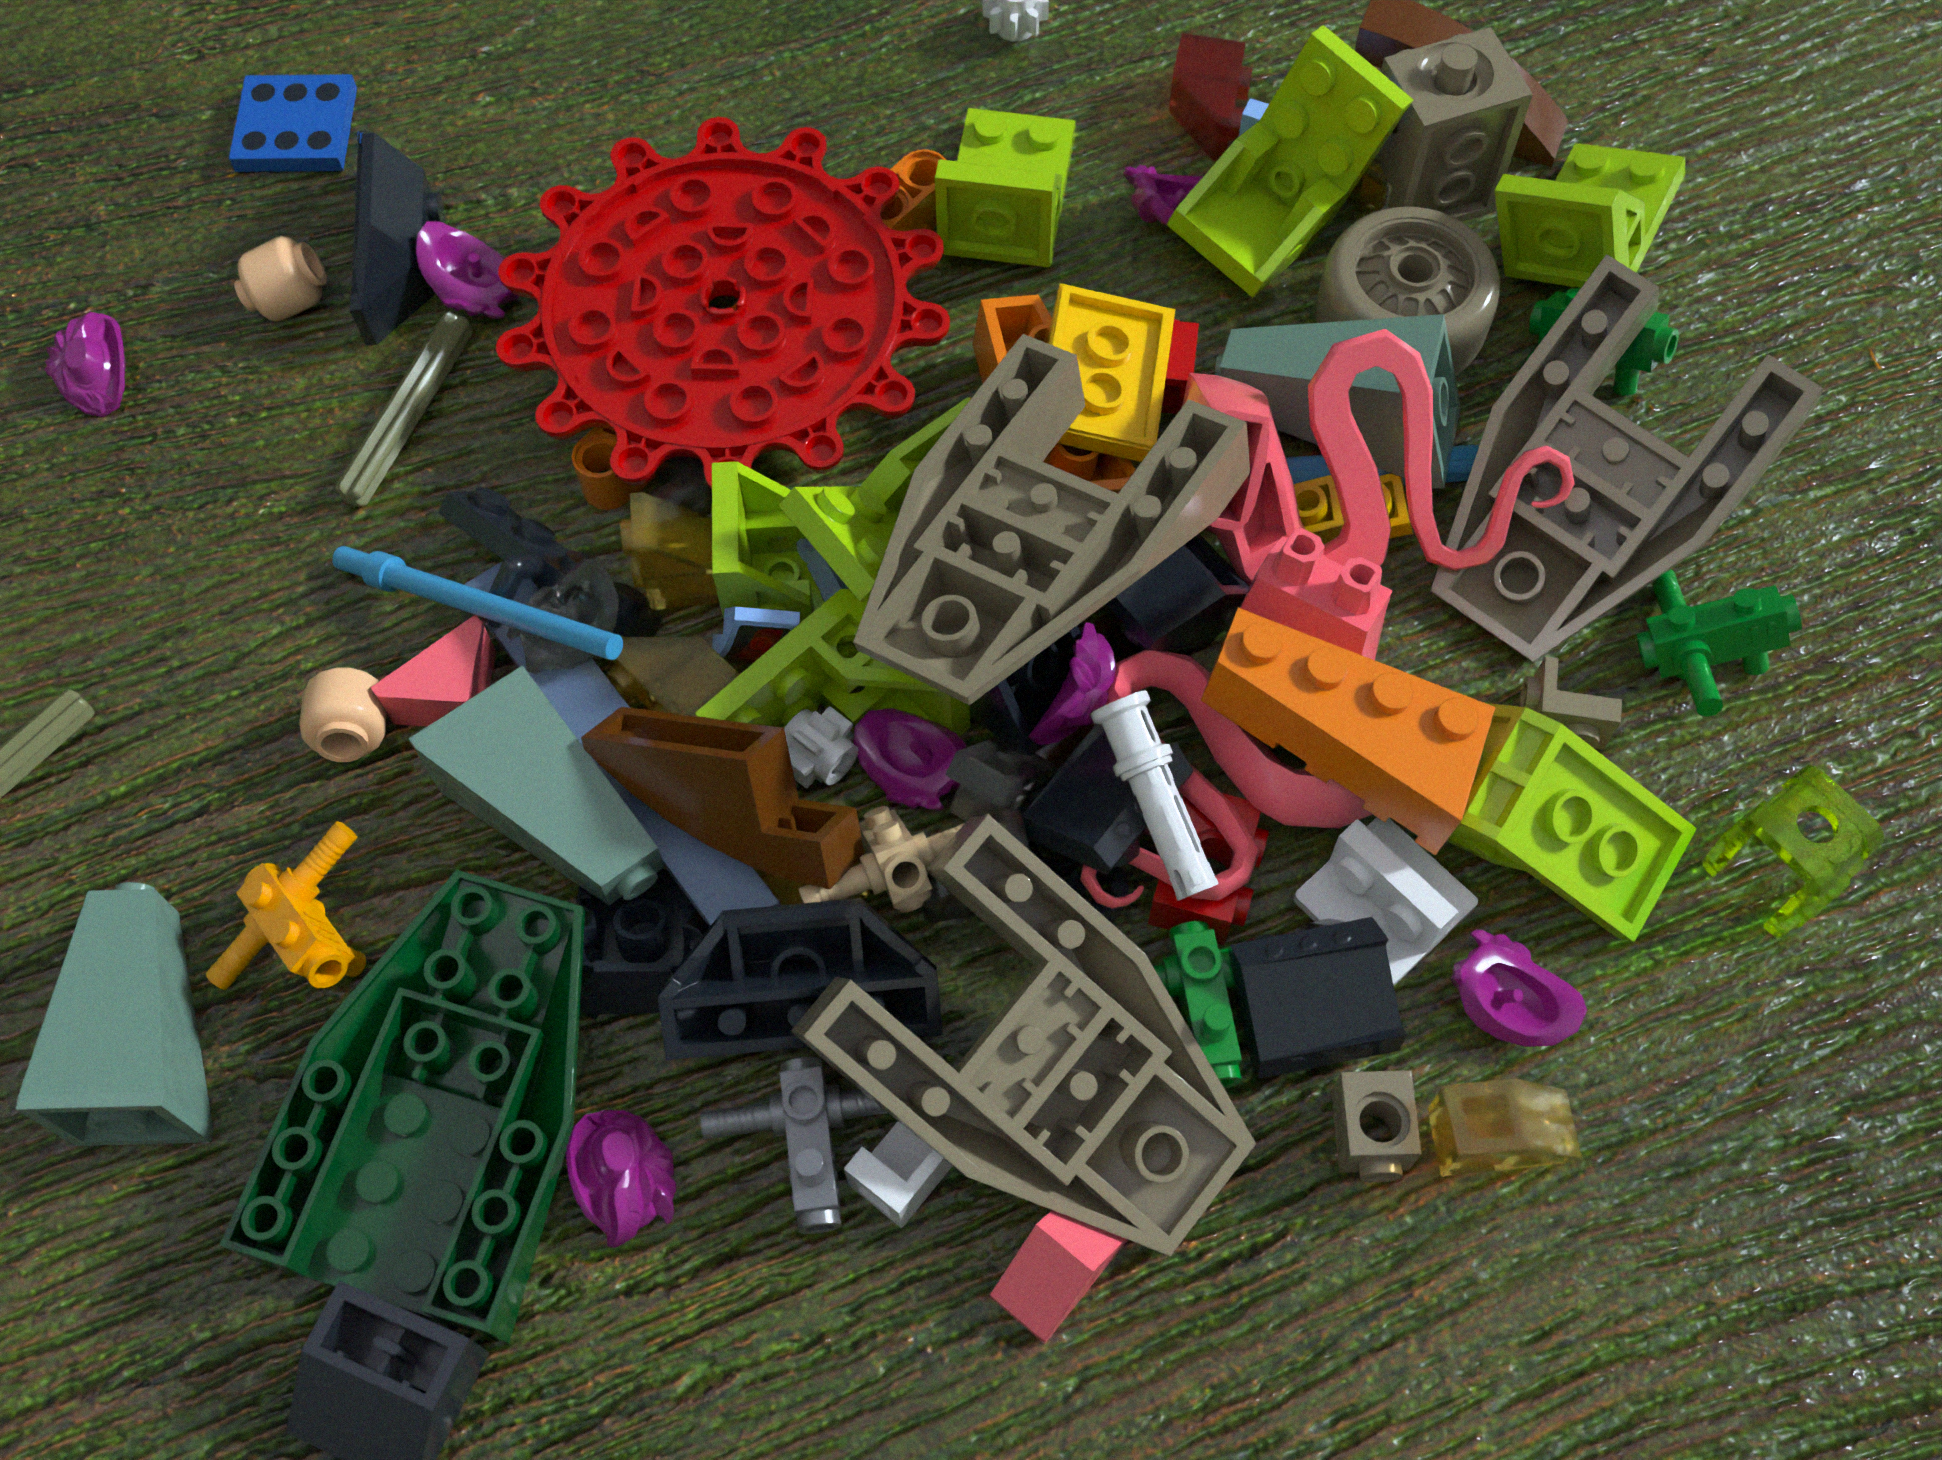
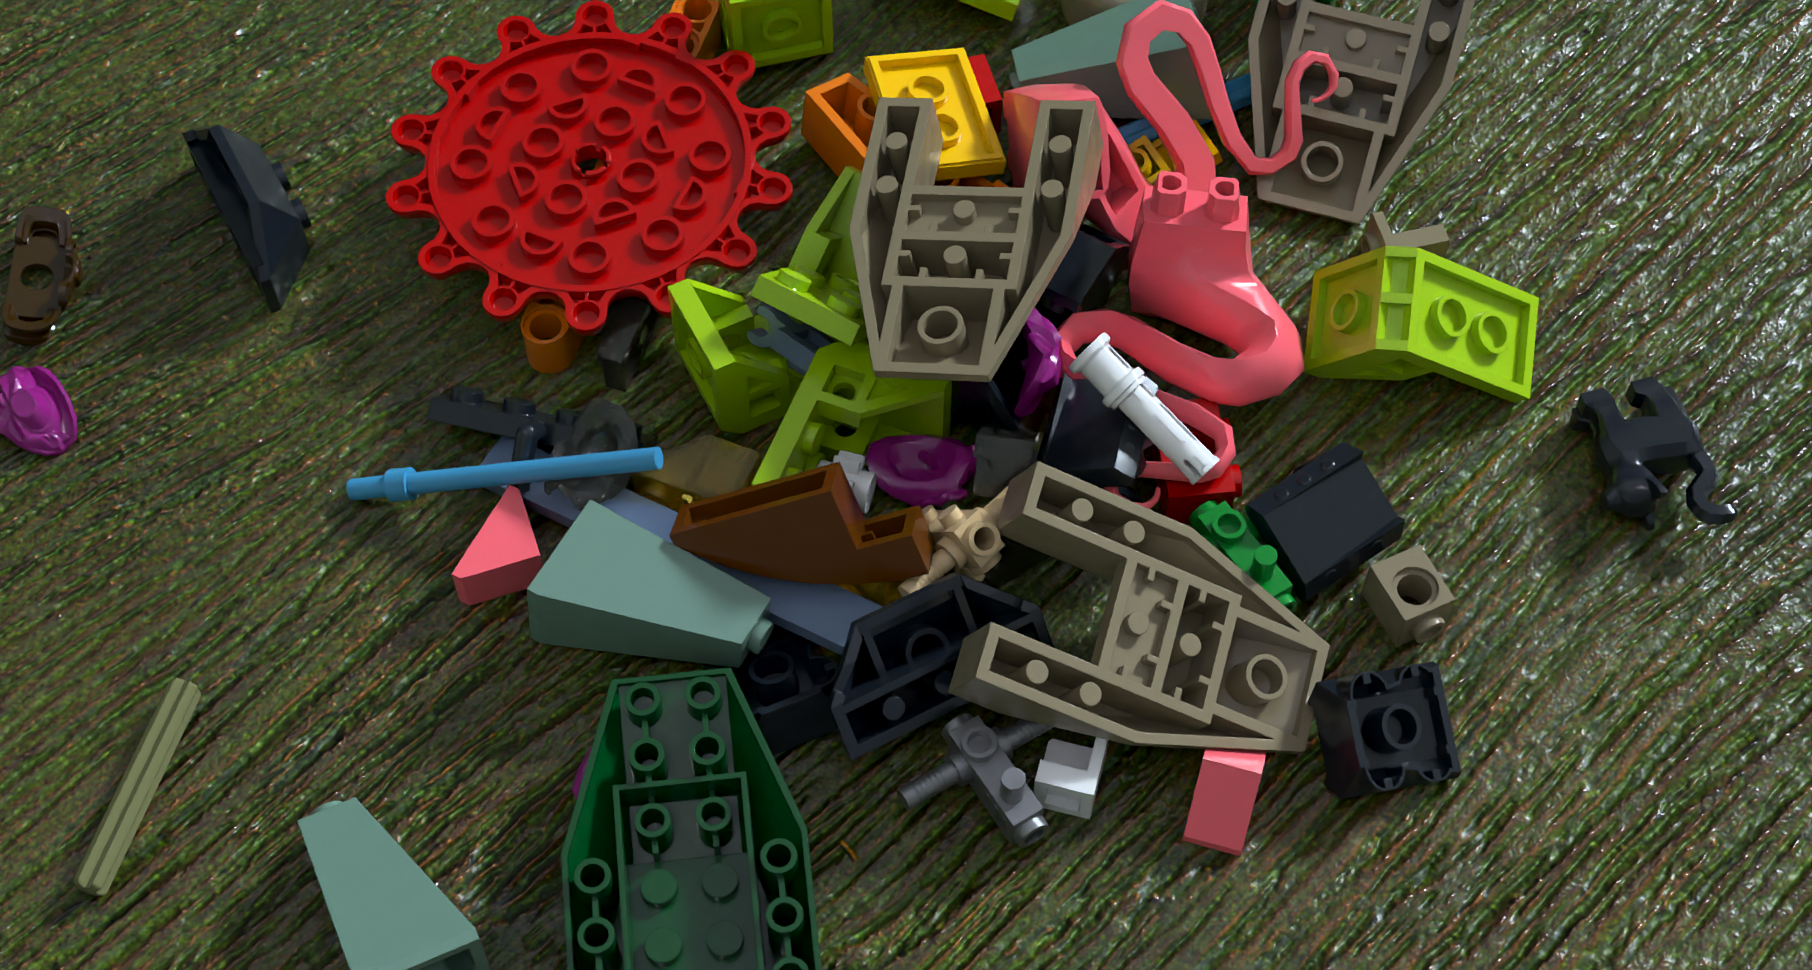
camera: 25 degrees left, 5 degrees down
light orange piece [205,821,366,990] -> none
blue tile [229,74,357,172] -> none
light nougat head [234,236,327,321] -> none
light nougat head [299,667,387,762] -> none
olive axle [335,312,472,507] -> none
magenta hat [416,221,520,319] -> none
magenta hat [566,1110,676,1248] -> none
clear yellow slope [620,492,720,610] -> none
slope [711,607,800,663] -> none
orange wedge [1200,608,1495,855] -> none
white bracket [1294,817,1478,986] -> none
clear yellow slope [1427,1078,1582,1177] -> none
magenta hat [1451,930,1587,1047] -> none
green piece [1636,569,1802,717] -> none
clear neon green piece [1702,765,1885,938] -> none
none -> dark brown piece [2,206,84,346]
none -> black slope [1307,662,1461,799]
none -> black animal [1569,376,1738,531]

